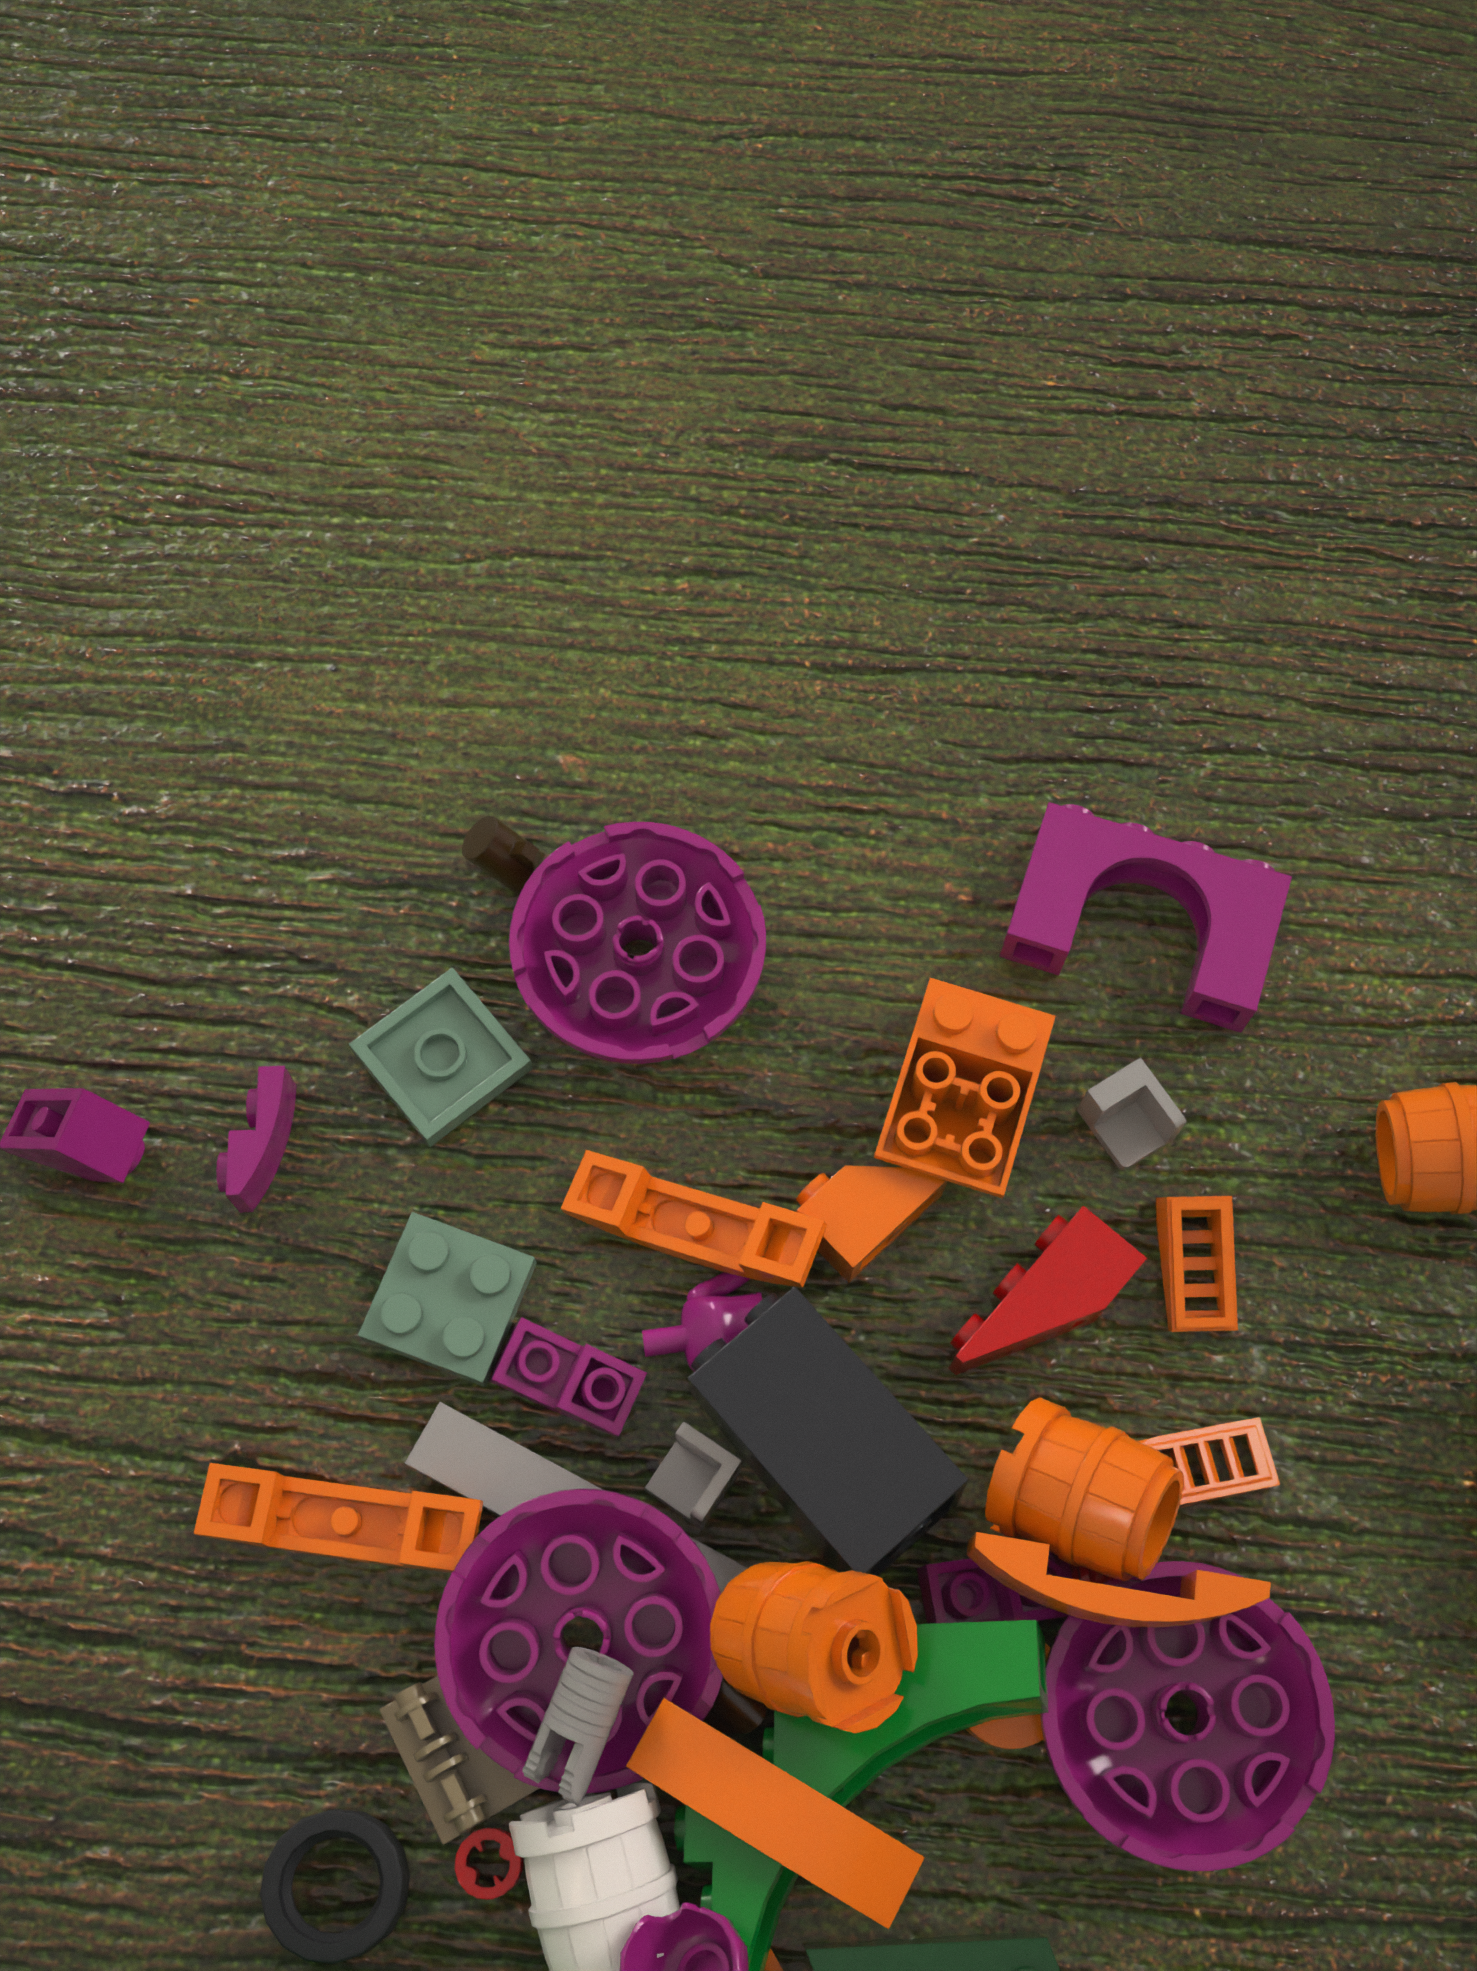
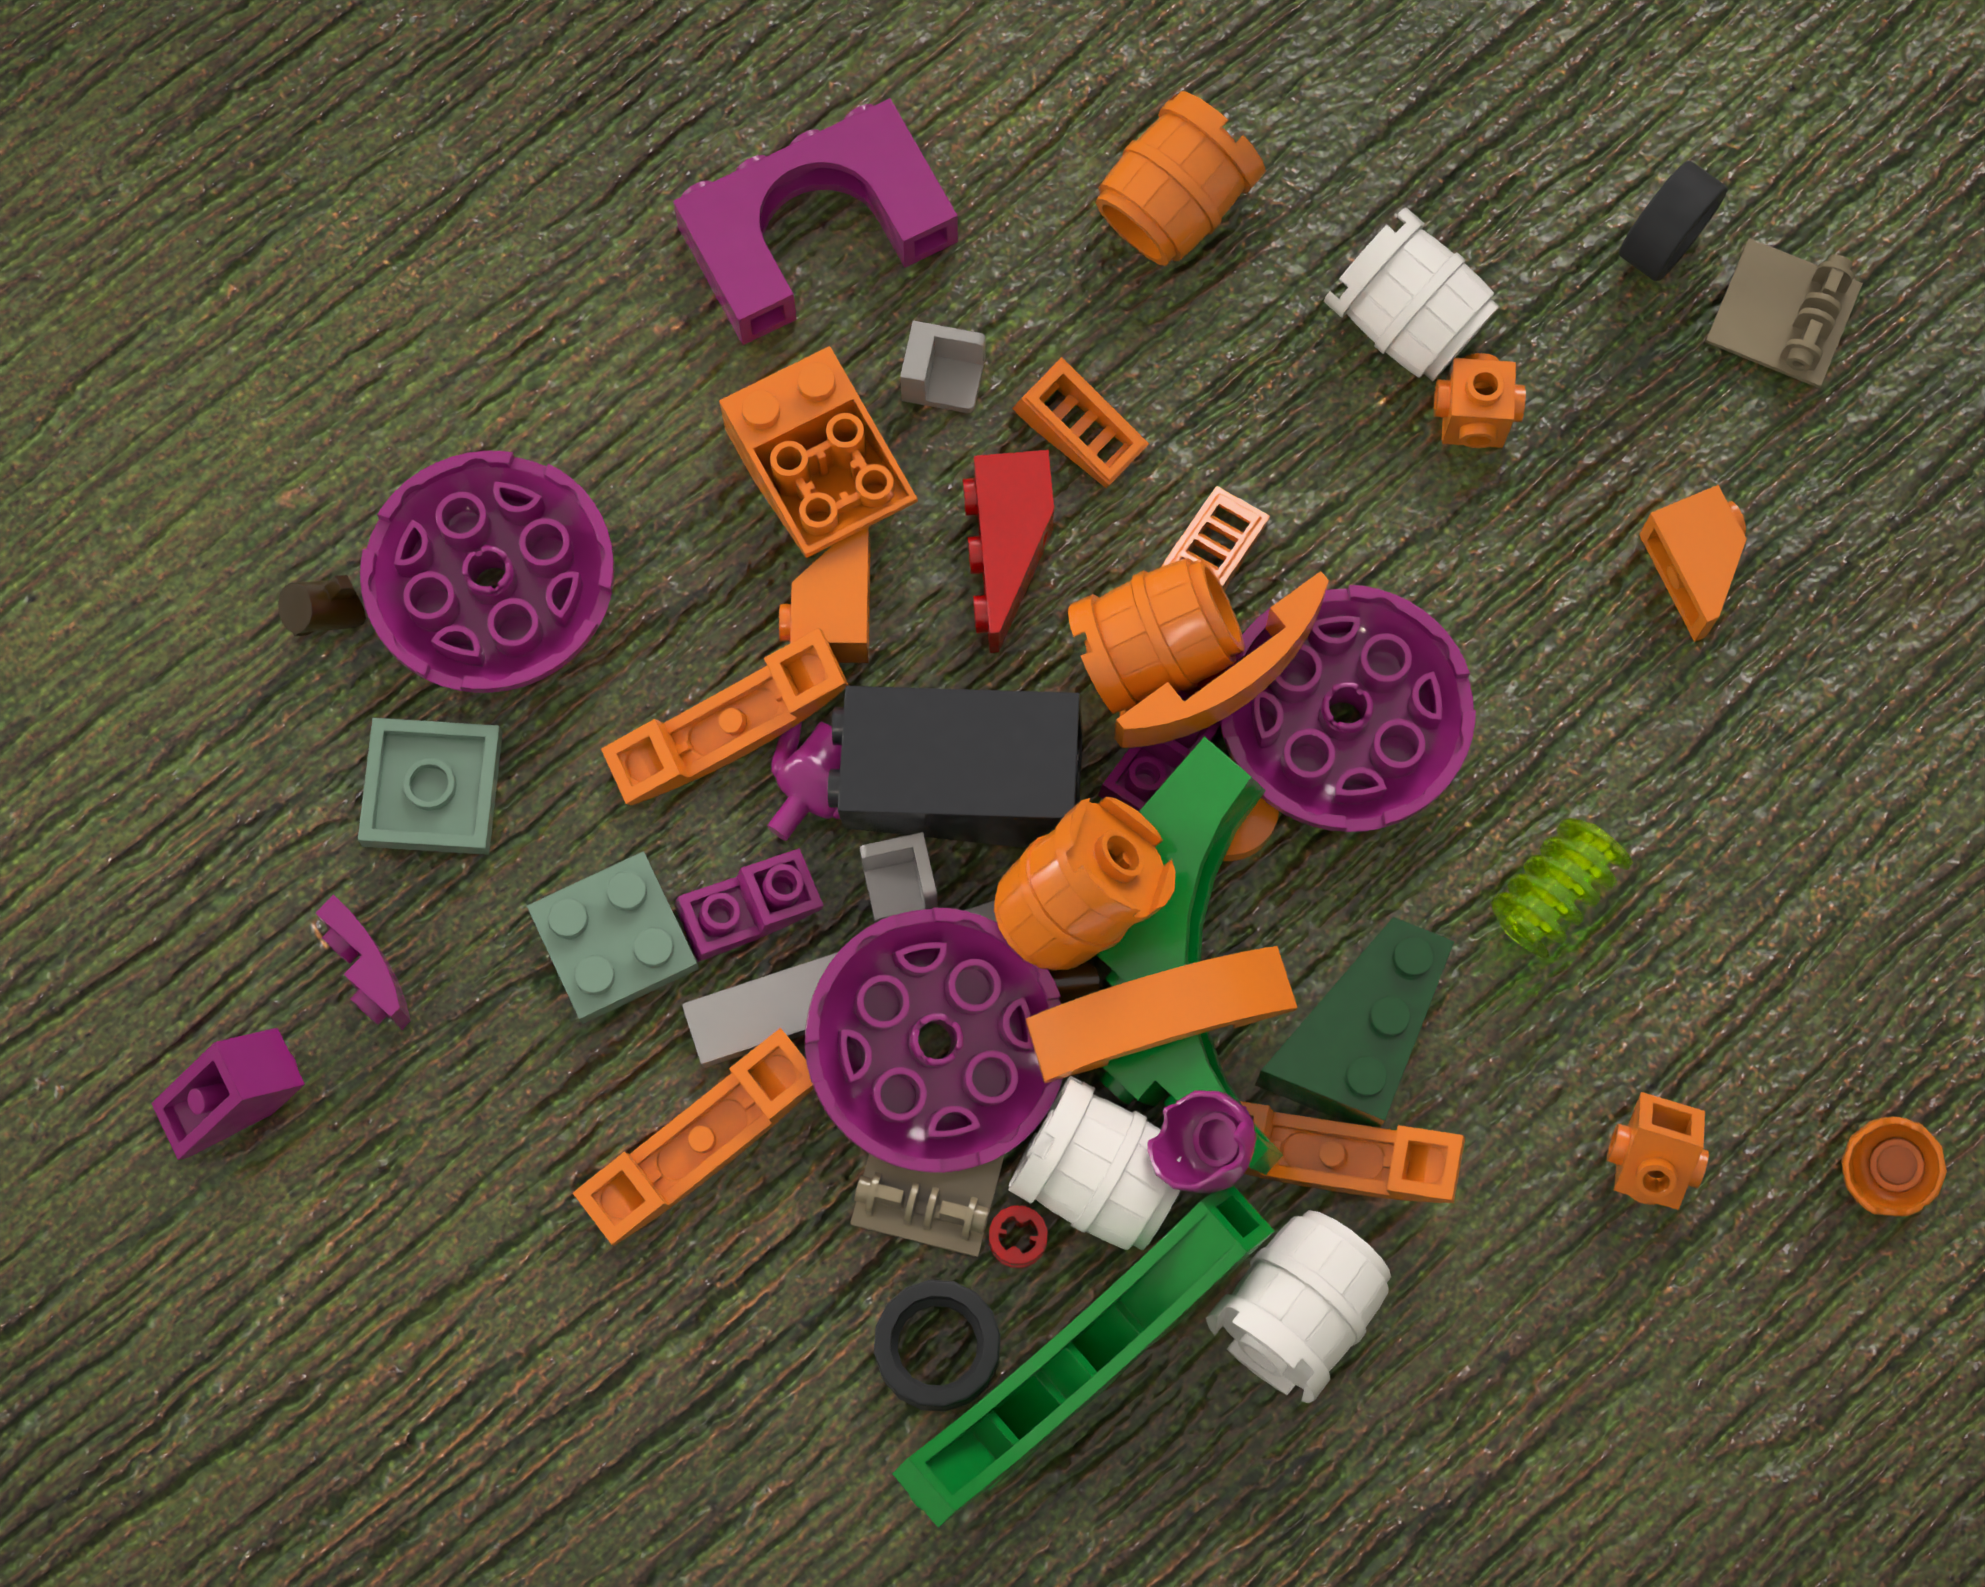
camera: 45 degrees left, 5 degrees up
light grey hinge [522,1647,634,1806] -> none

